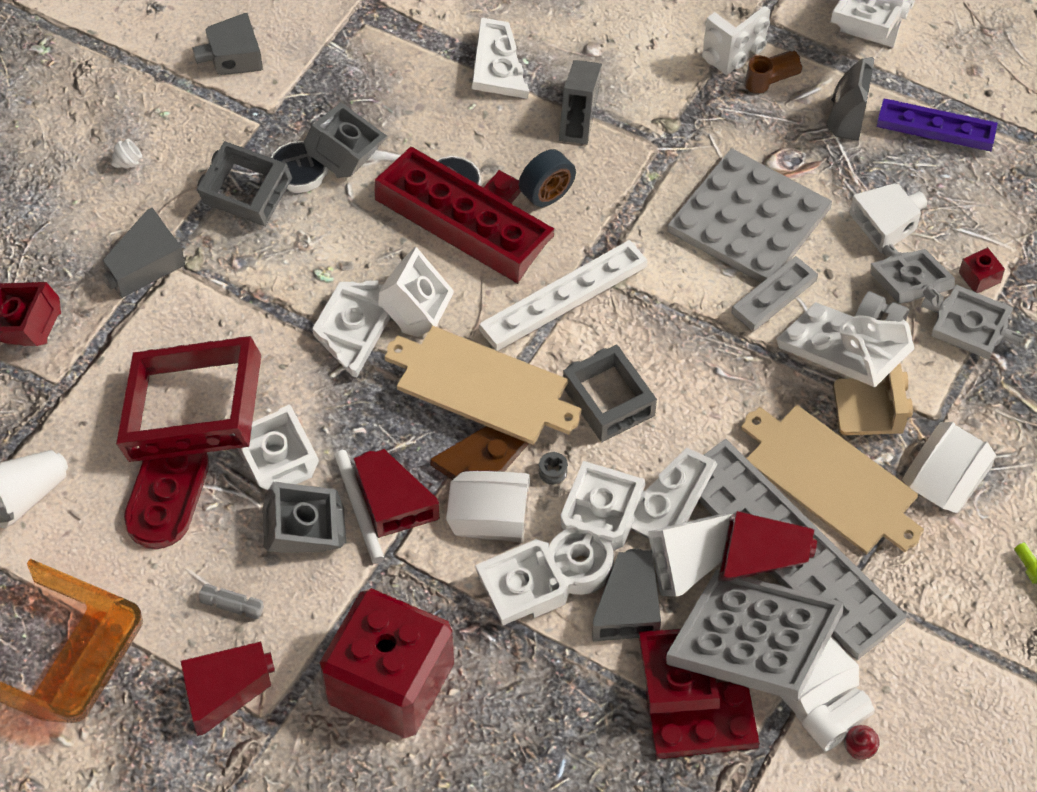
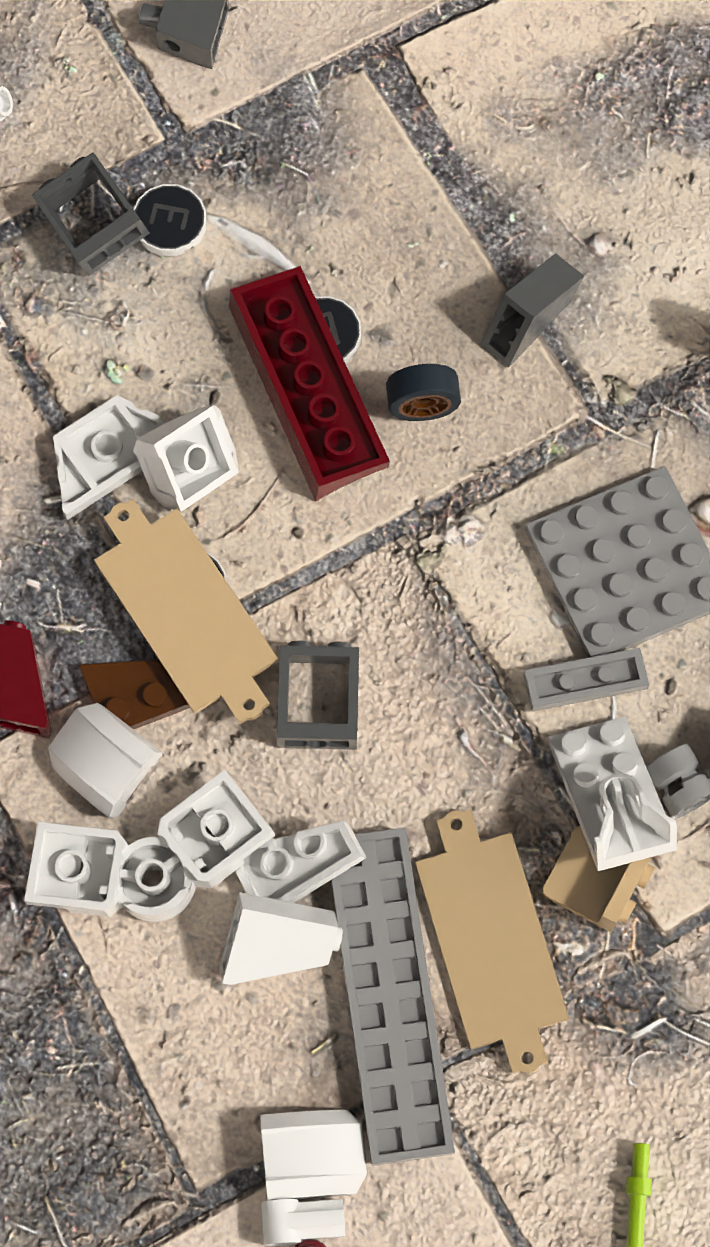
camera: 30 degrees right, 15 degrees up
dark grey slope [304,102,388,178] -> none
white wing [471,17,529,99] -> none
white plate [479,240,647,351] -> none
dark red plate [484,170,521,204] -> none
dark grey bush [539,452,568,485] -> none
dark grey slope [592,548,661,641] -> none
dark red plate [639,629,720,714] -> none
dark red plate [646,682,760,760] -> none
light grey plate [667,569,843,701] -> none
dark red slope [718,511,817,582] -> none
white slope [902,422,996,513] -> none

